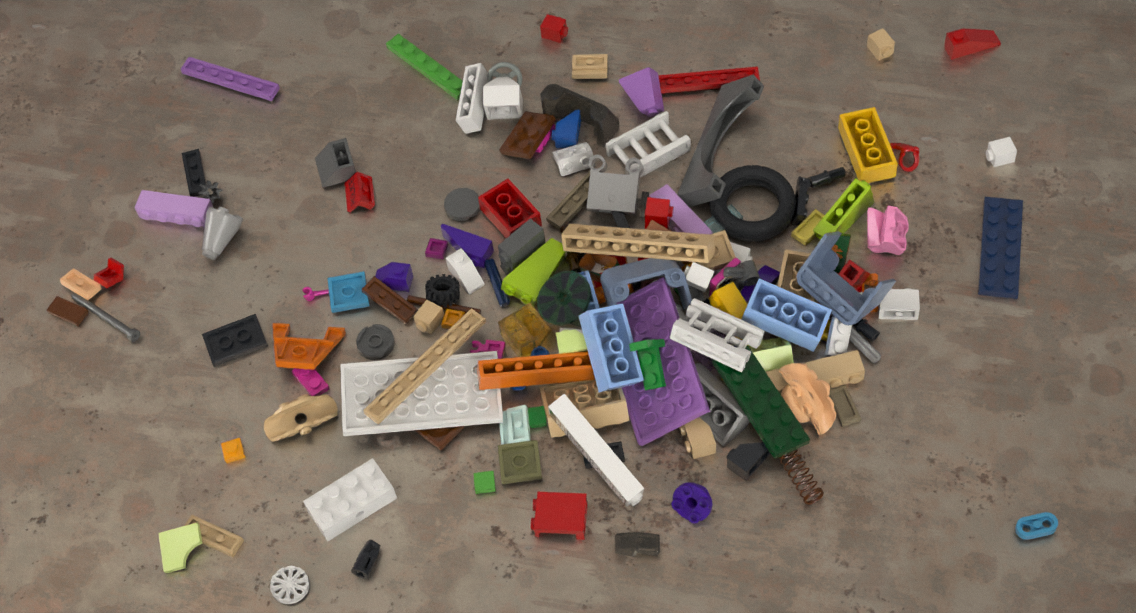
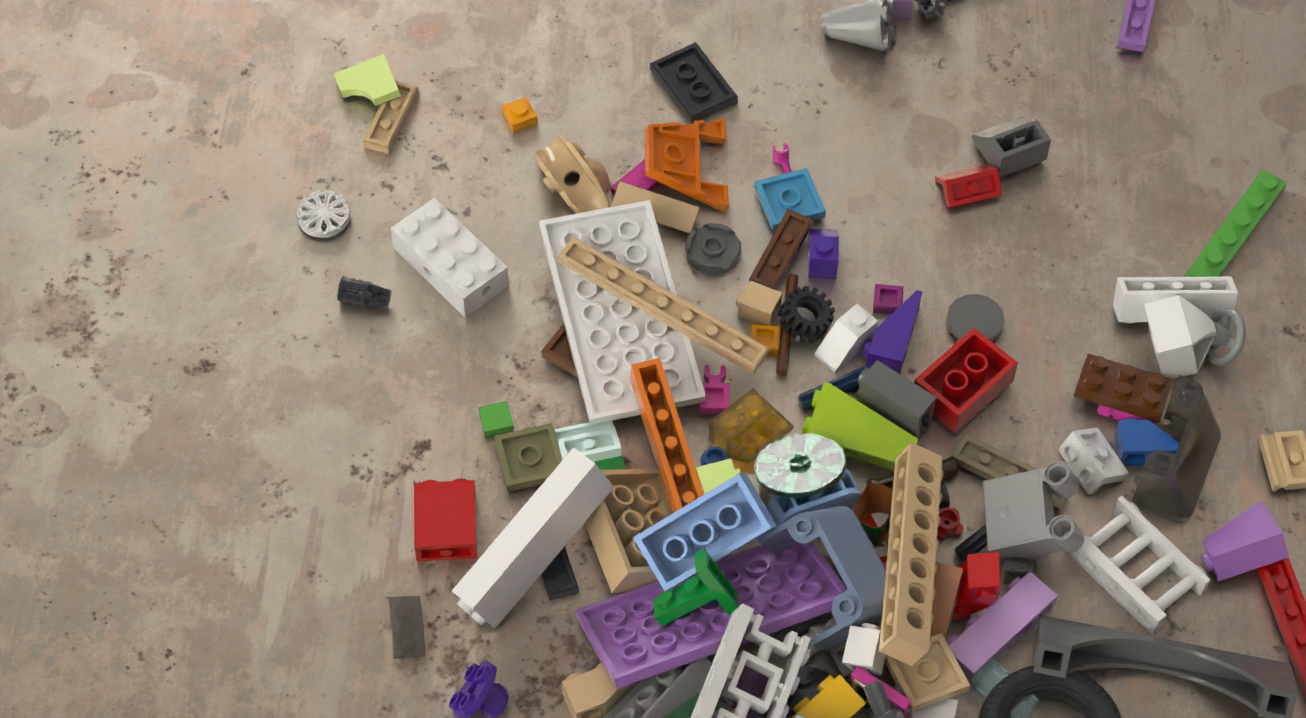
camera: 75 degrees right, 0 degrees up
none -> tan tile [611,181,700,234]

